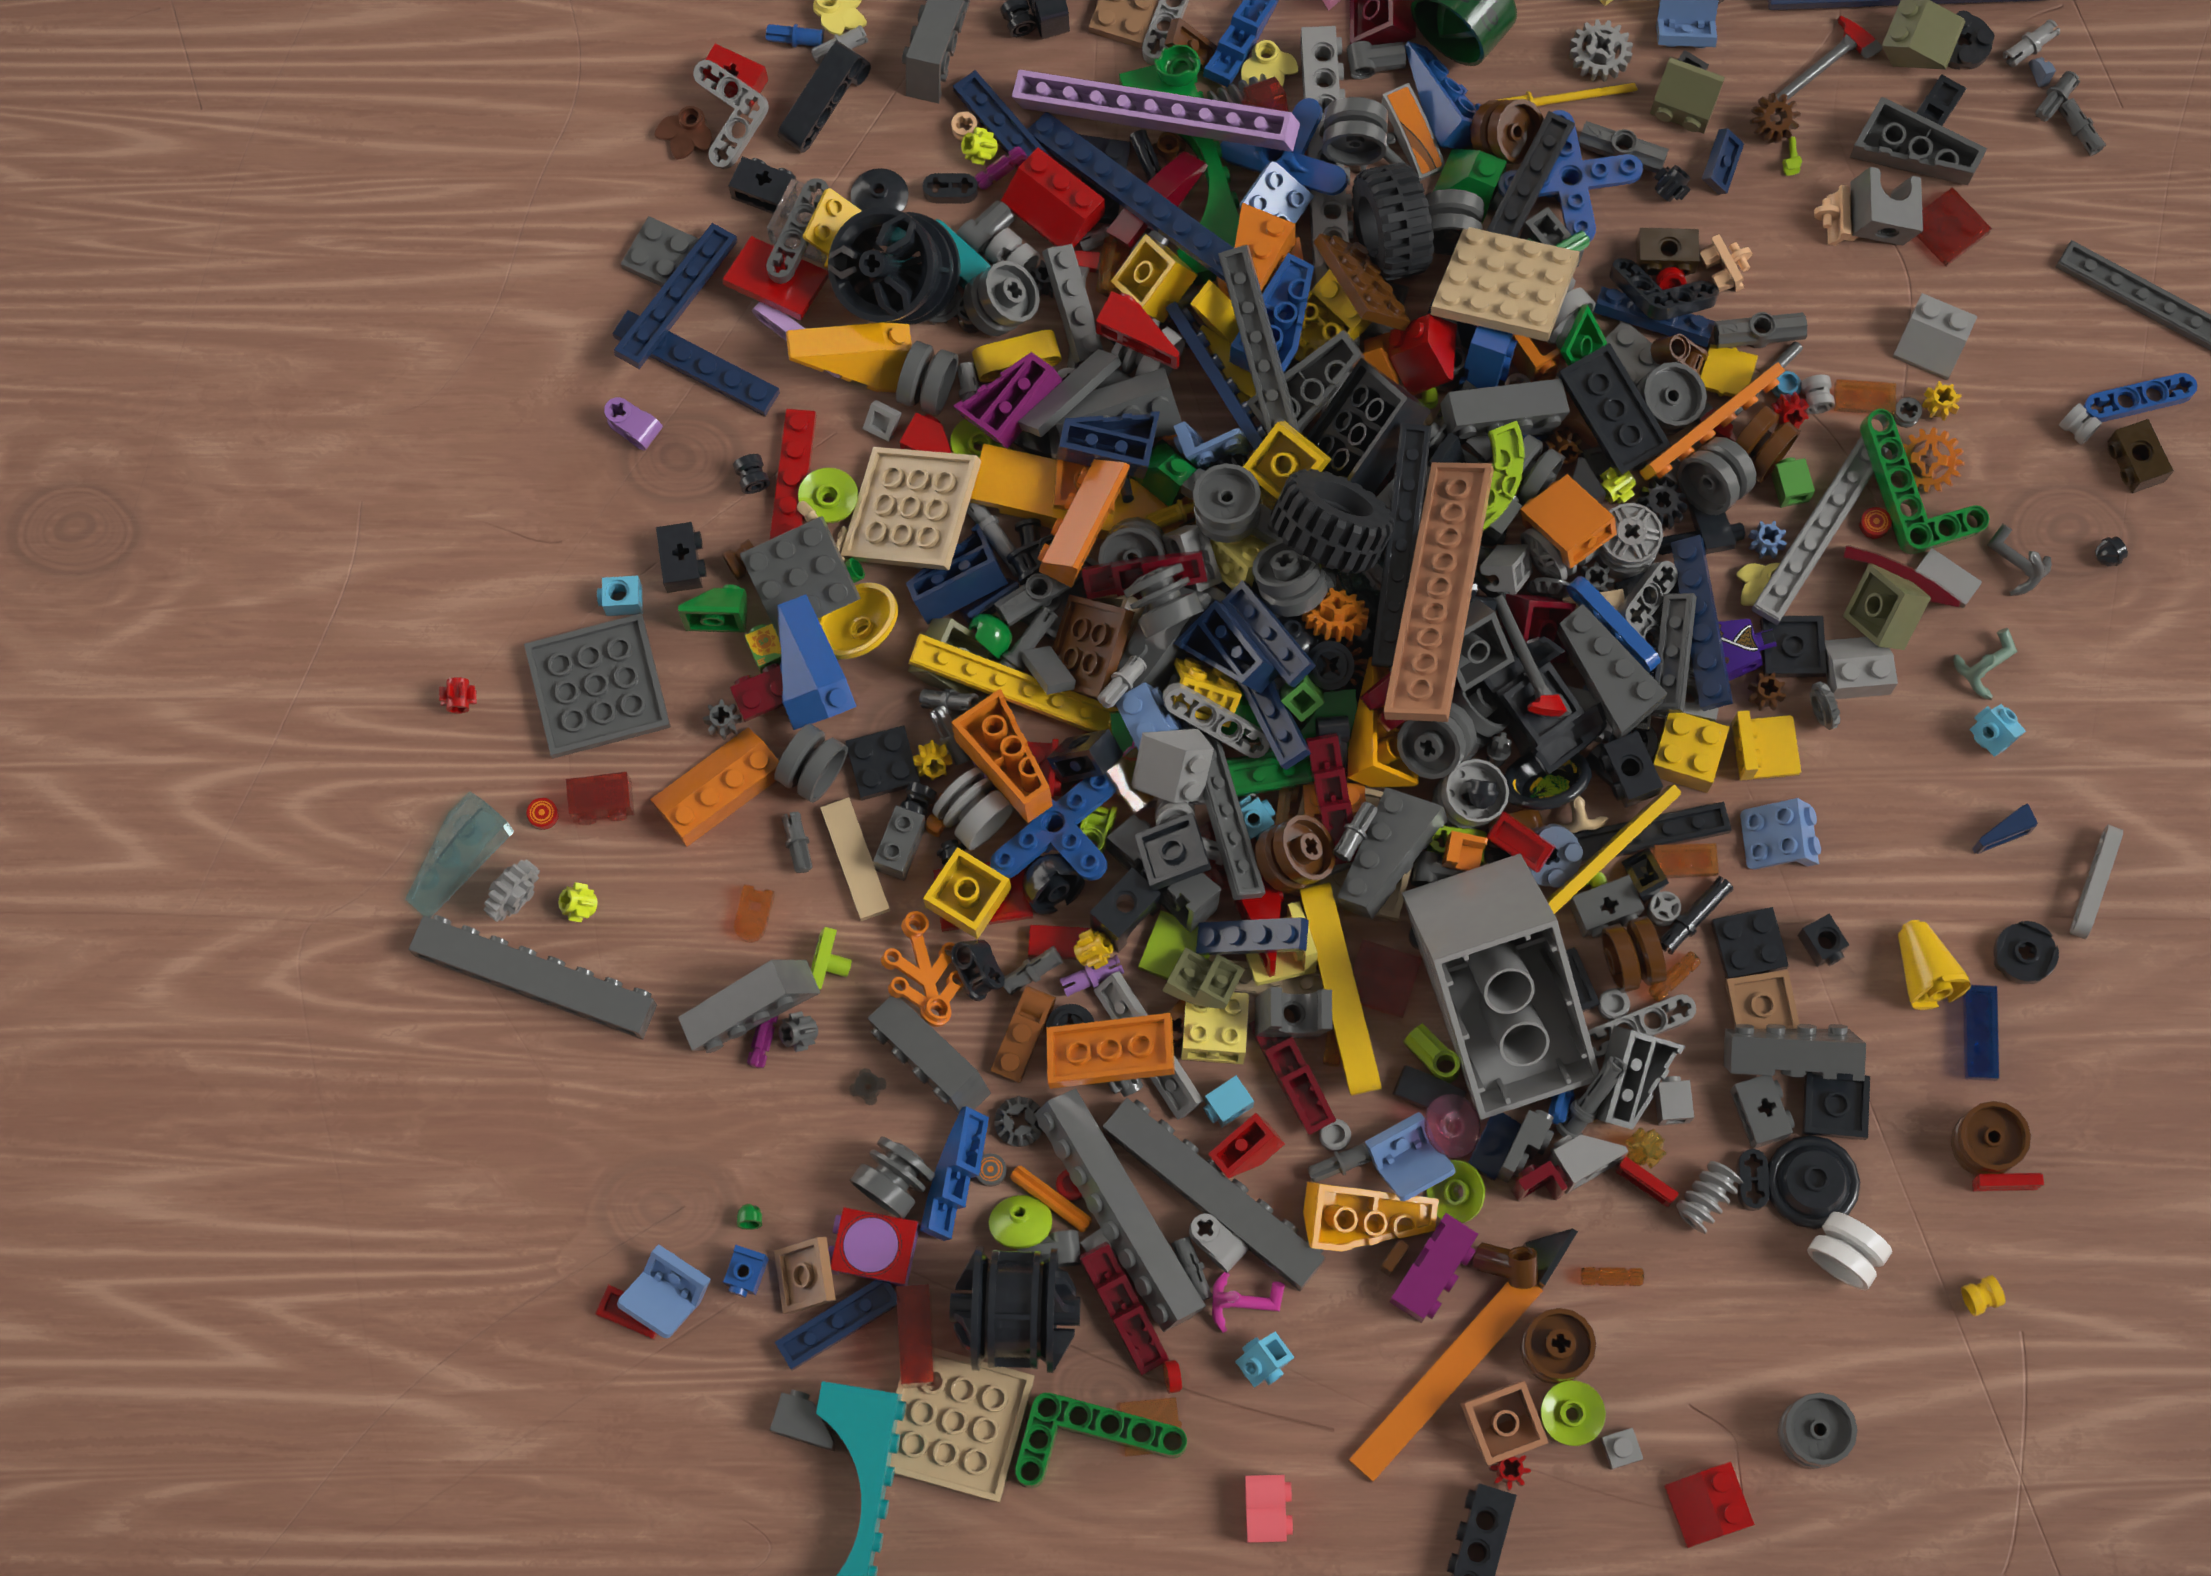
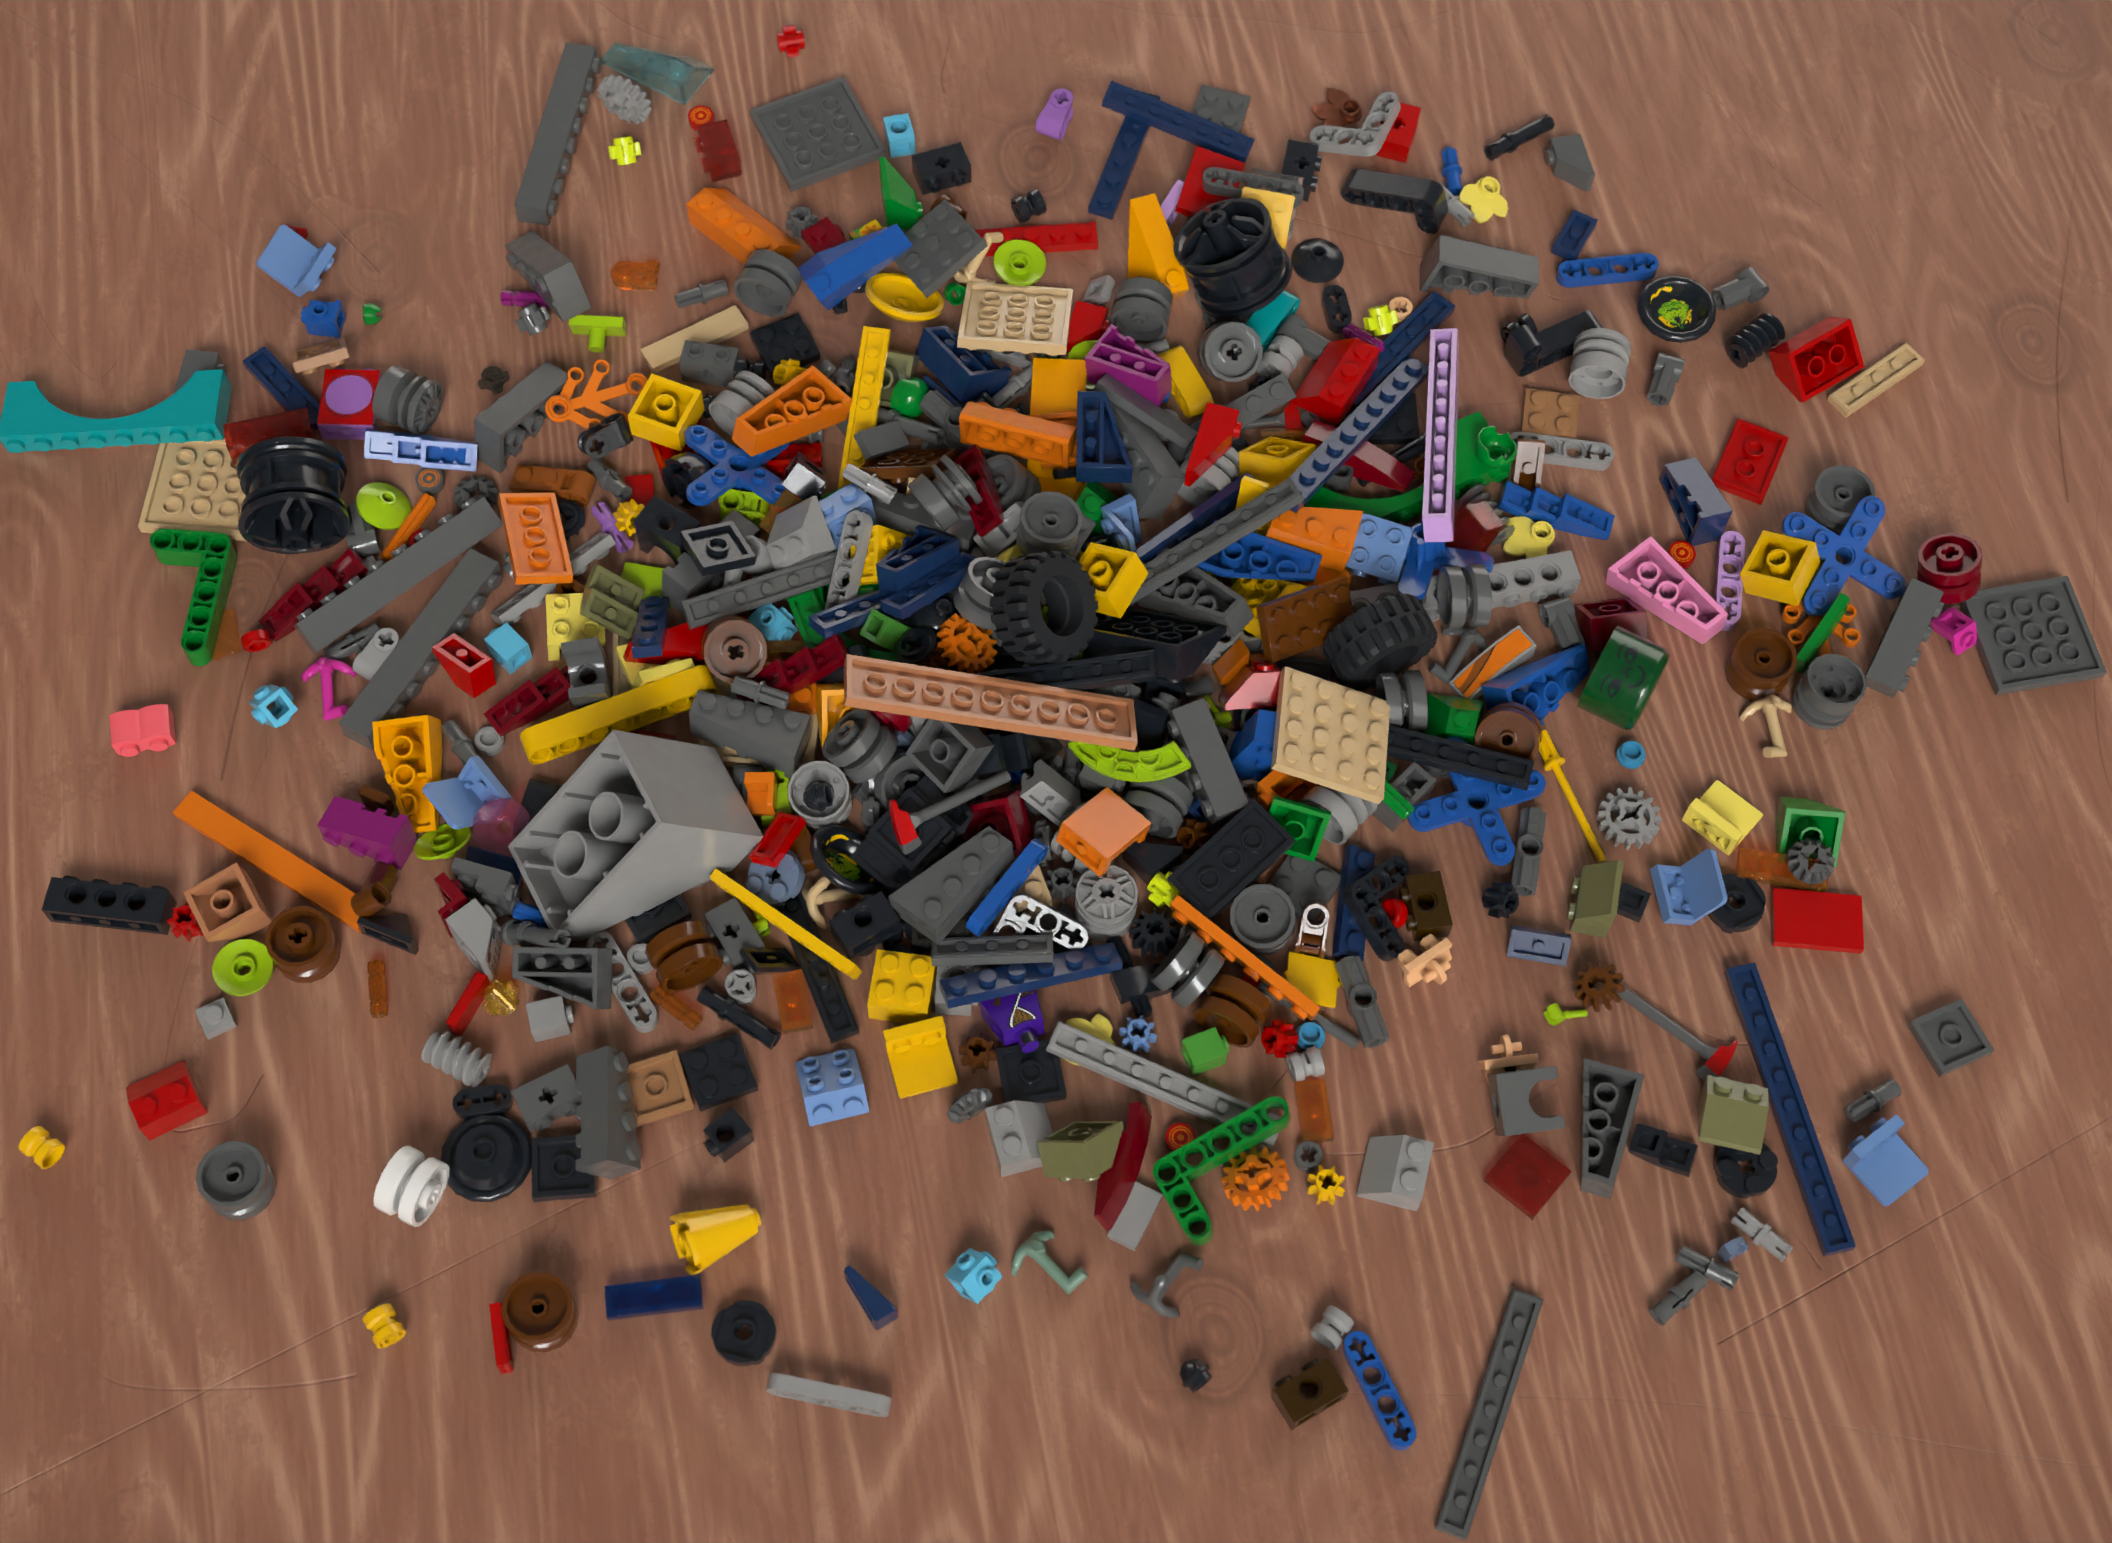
camera: 75 degrees right, 10 degrees down
none -> dark azure plate [1616,741,1646,769]

